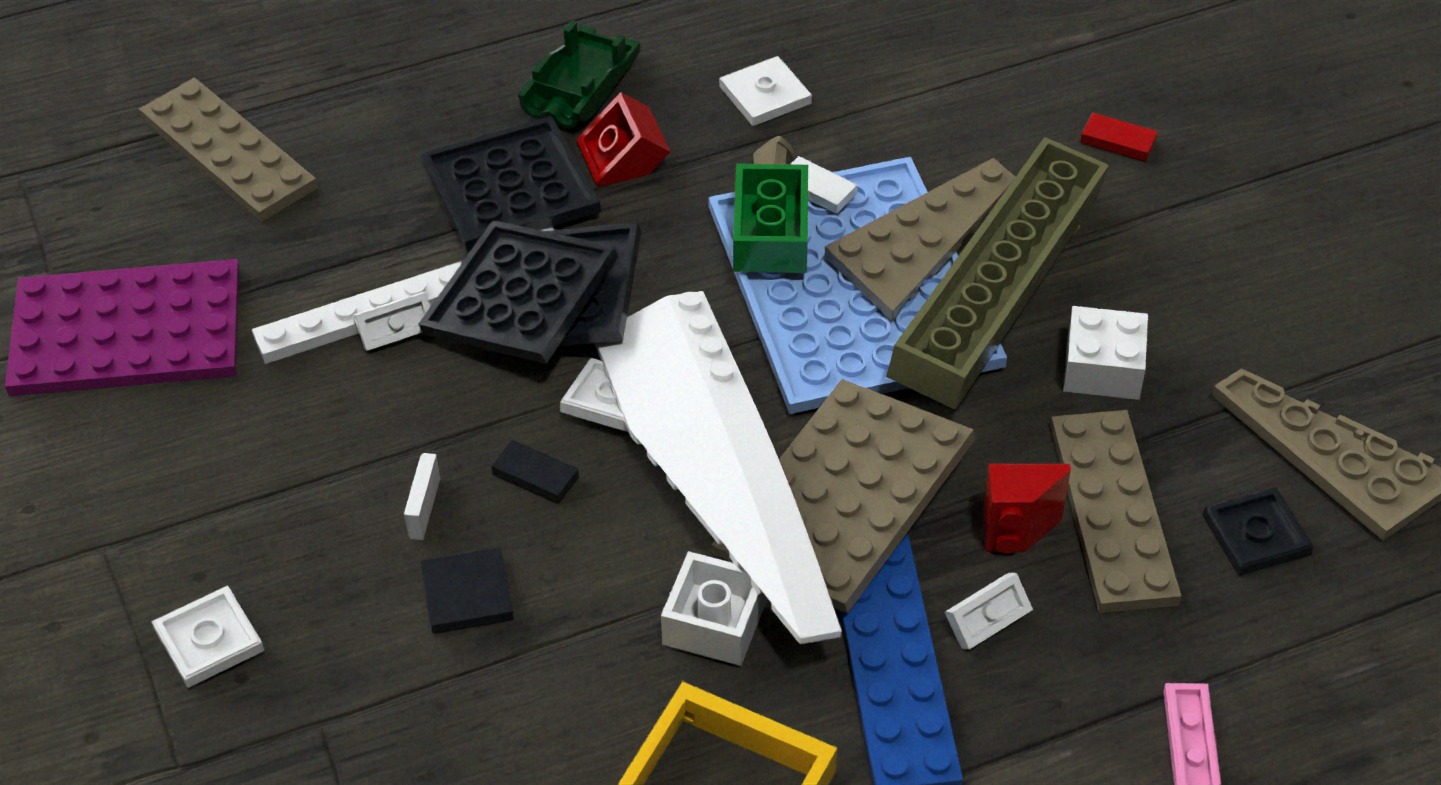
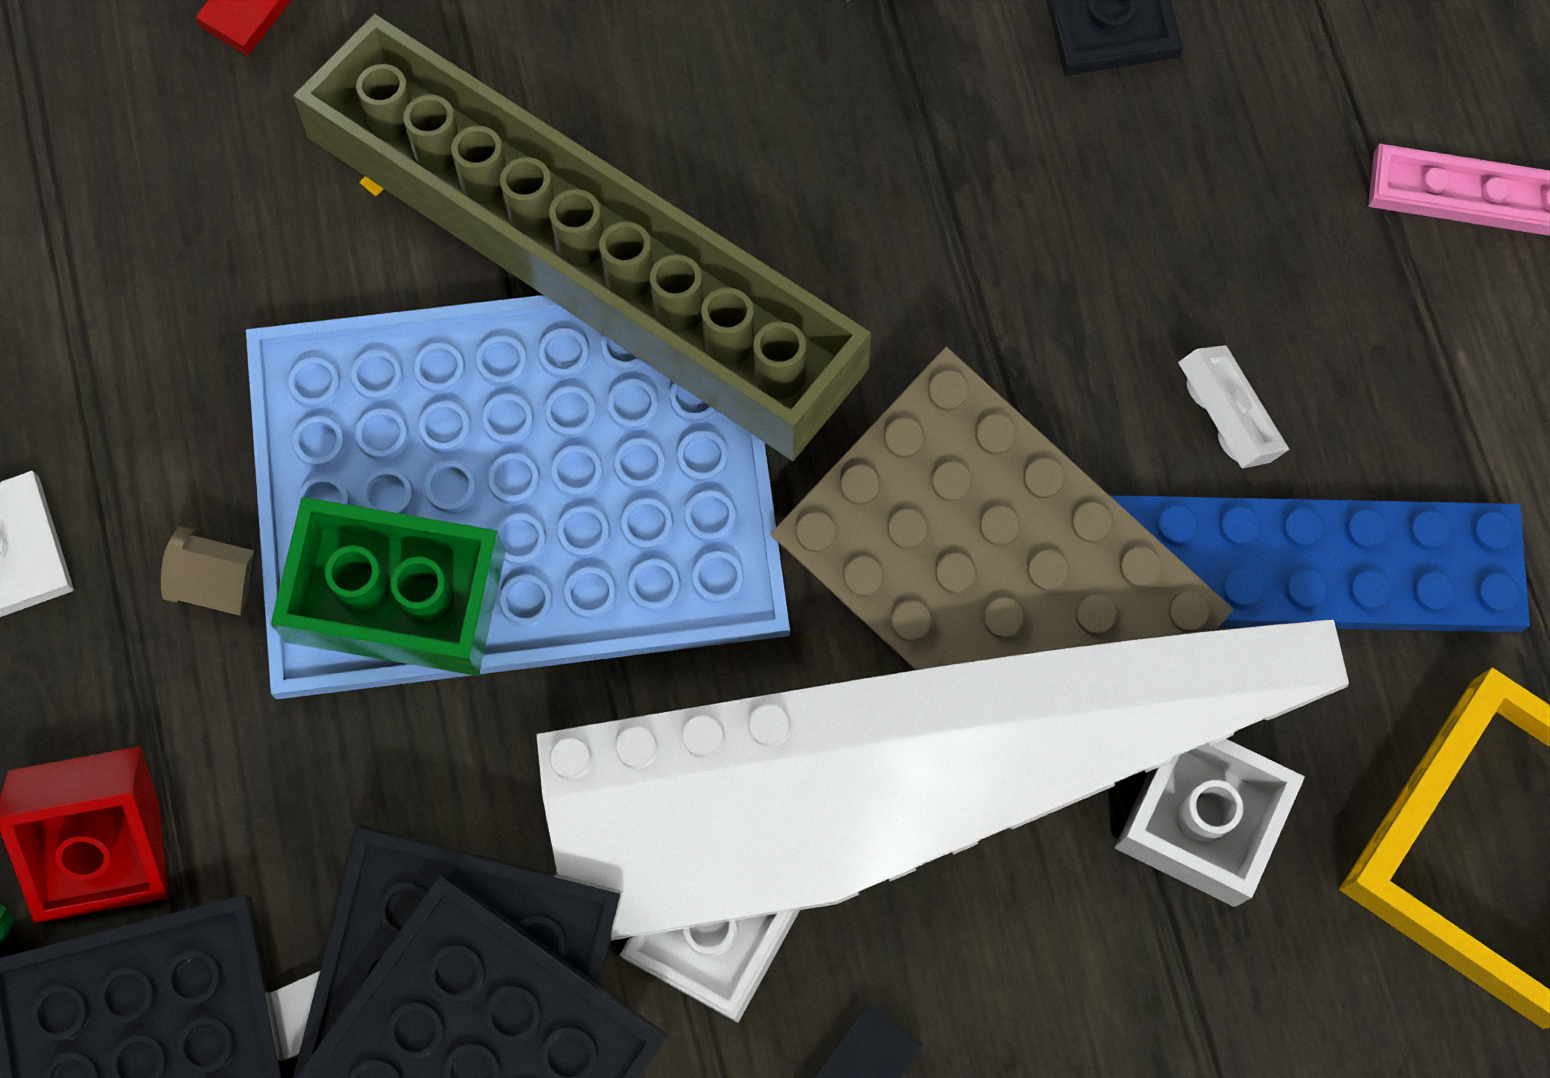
camera: 85 degrees left, 25 degrees up
white tile [791,156,857,214] -> none
dark tan wing [824,158,1015,321] -> none
red slope [982,464,1071,553] -> none
dark tan plate [1050,410,1181,613] -> none
white brick [1063,306,1148,400] -> none

